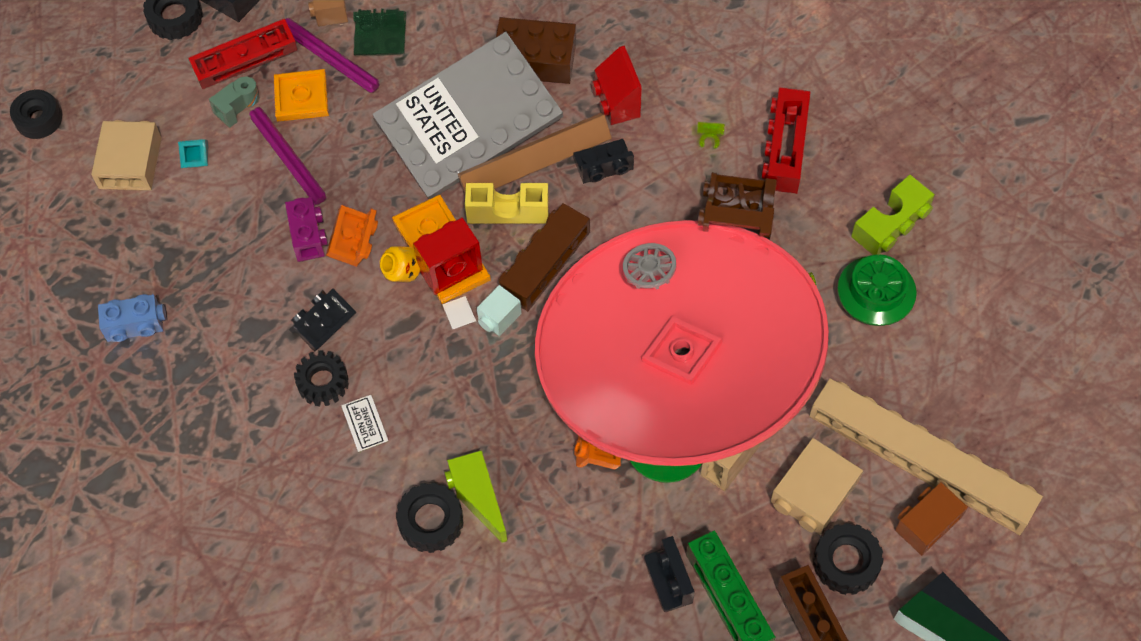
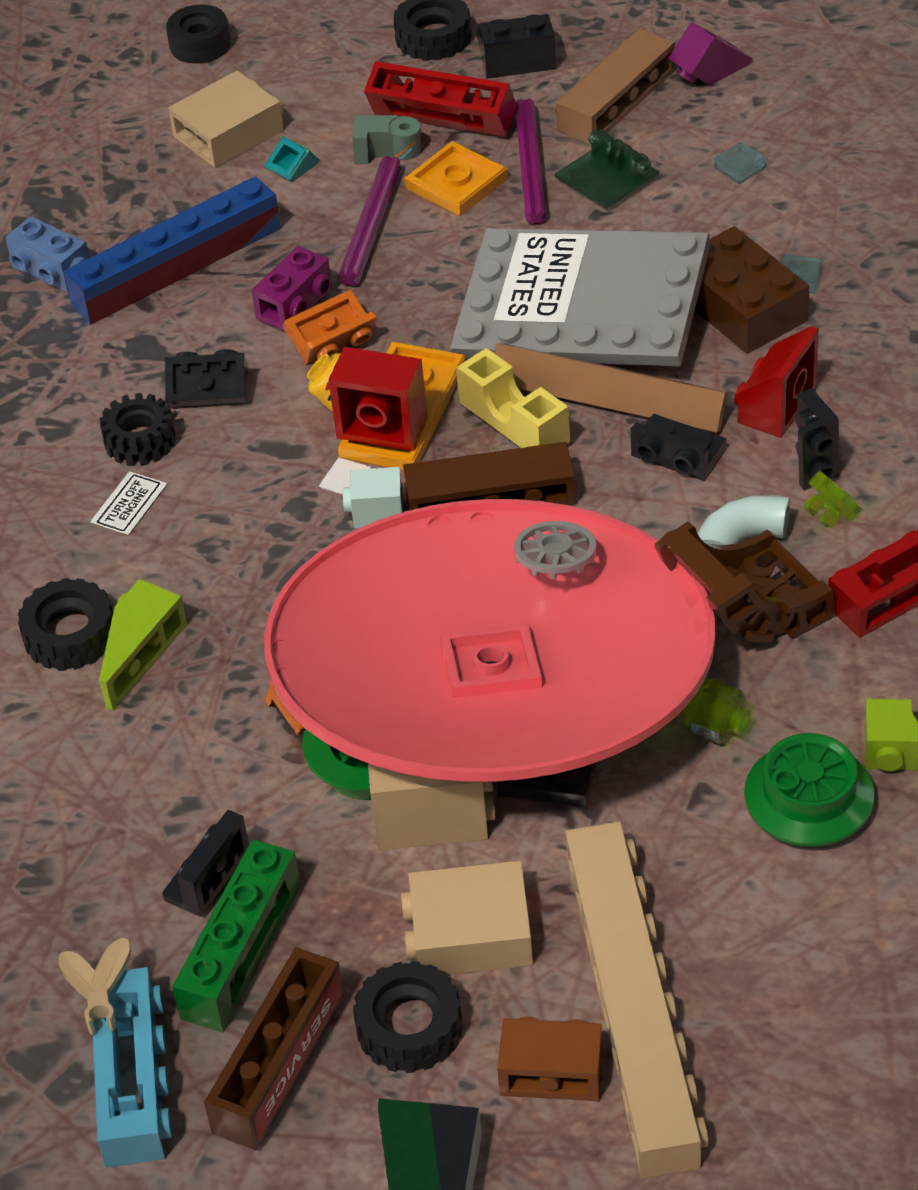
camera: 50 degrees right, 15 degrees down
none -> blue brick [64,176,281,325]
none -> light aqua cylinder [698,495,791,545]
none -> clear light blue tile [782,254,822,294]
none -> black bracket [795,388,839,491]

